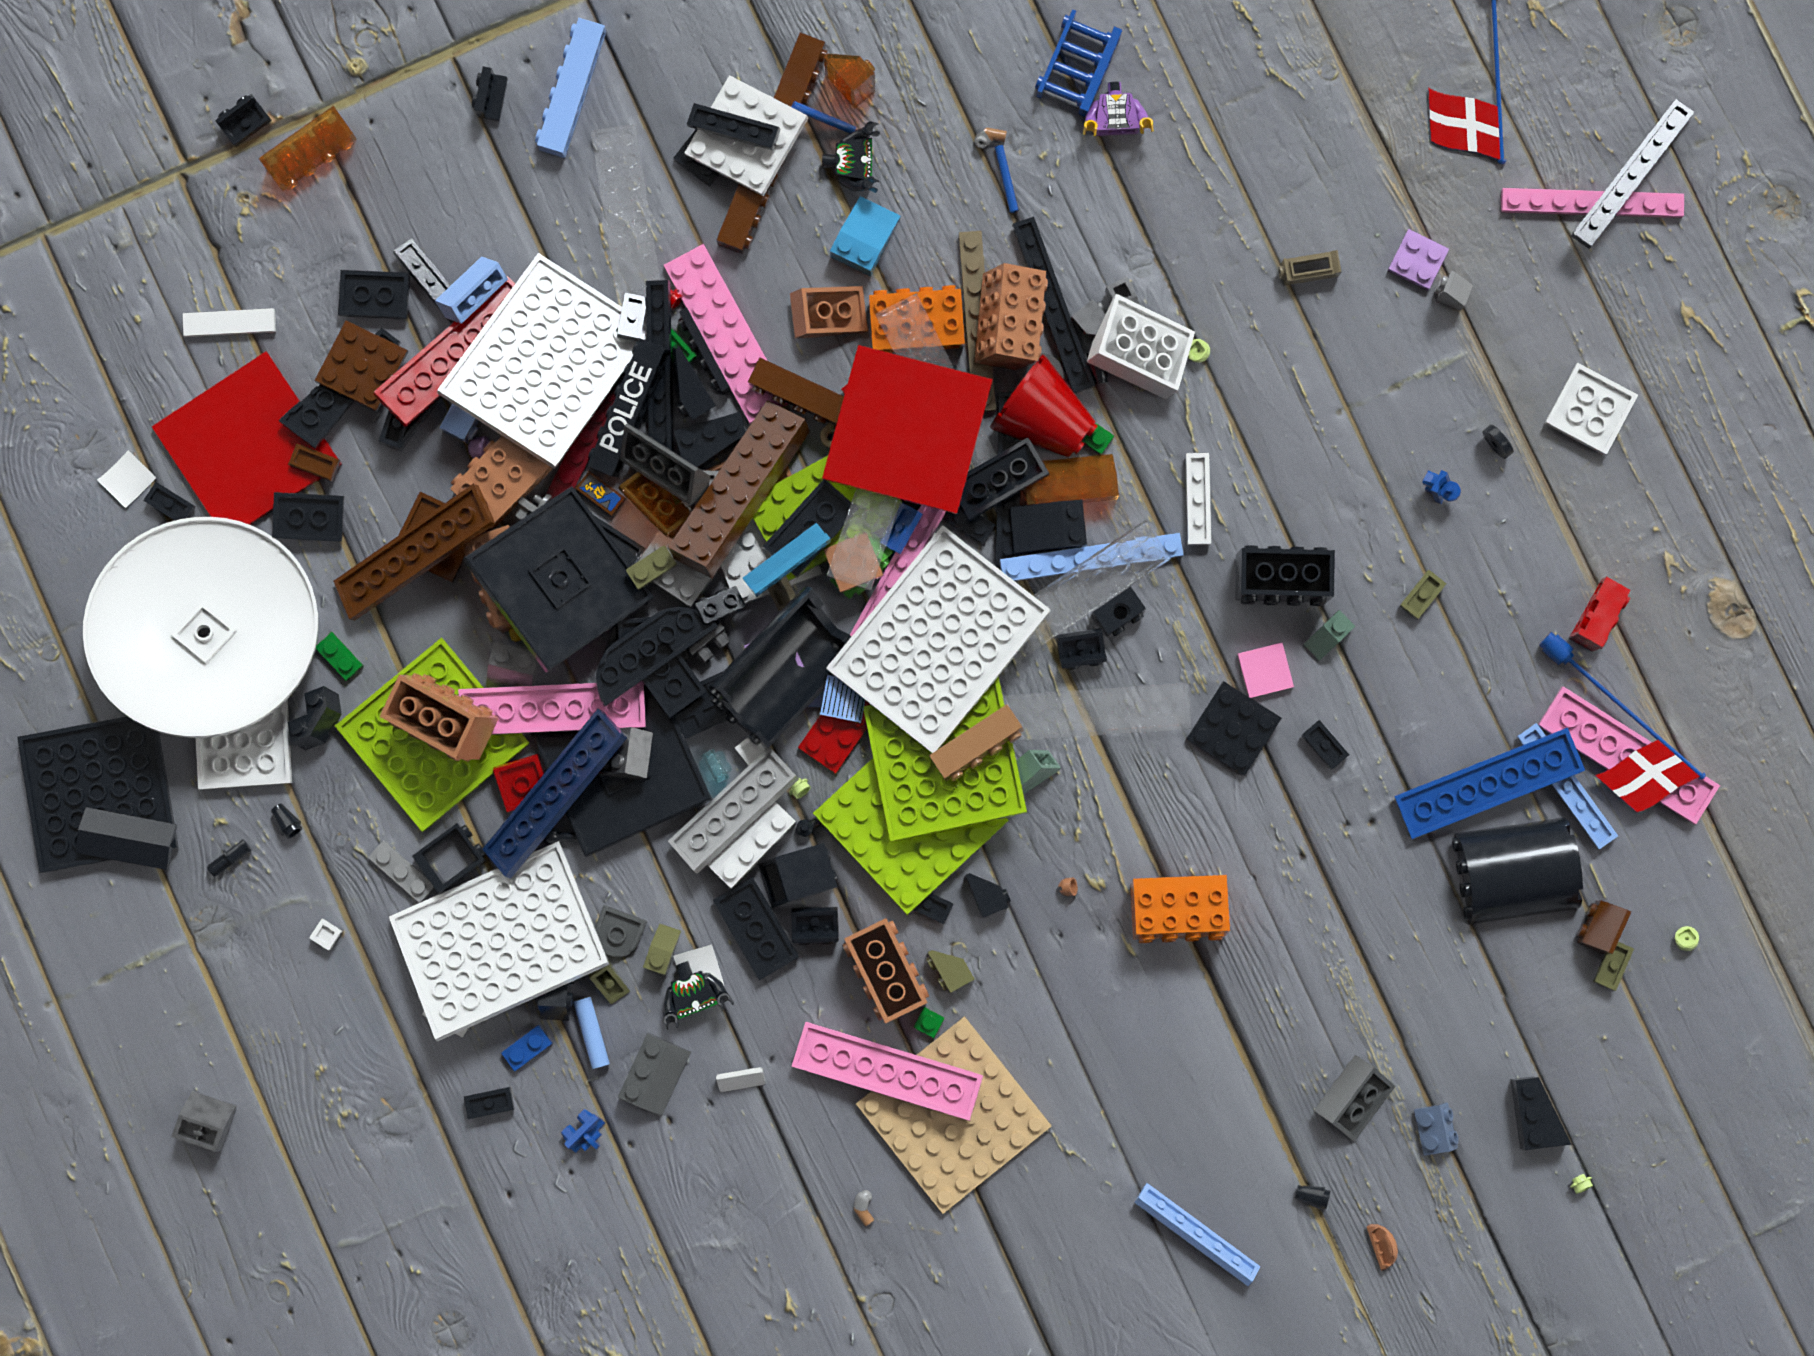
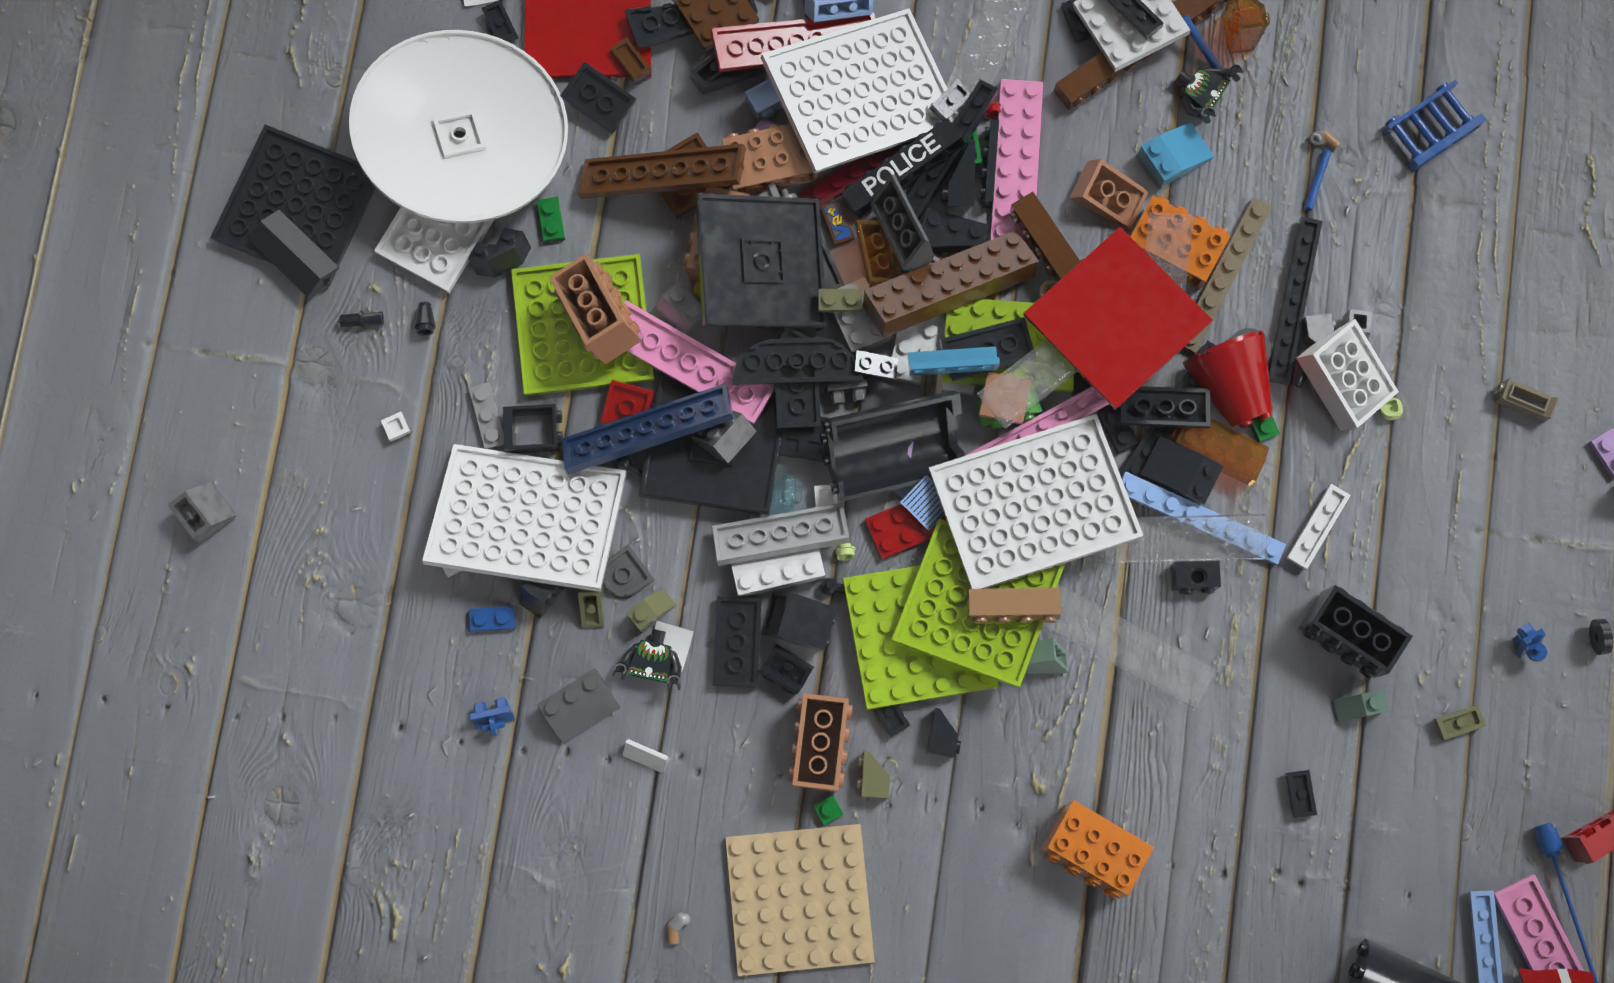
camera: 35 degrees right, 5 degrees down
black plate [464,1087,515,1119] -> none
light blue piece [573,997,610,1069] -> none
bright pink plate [792,1022,984,1121] -> none
blue plate [880,503,923,554] -> none
nougat brick [974,263,1048,370] -> none
black bracket [1056,628,1107,670] -> none
nougat hinge [1058,877,1078,896] -> none
torso [1083,81,1154,136] -> none
black plate [1186,681,1282,776] -> none
bright pink tile [1237,643,1294,698] -> none
blue plate [1394,728,1585,839] -> none

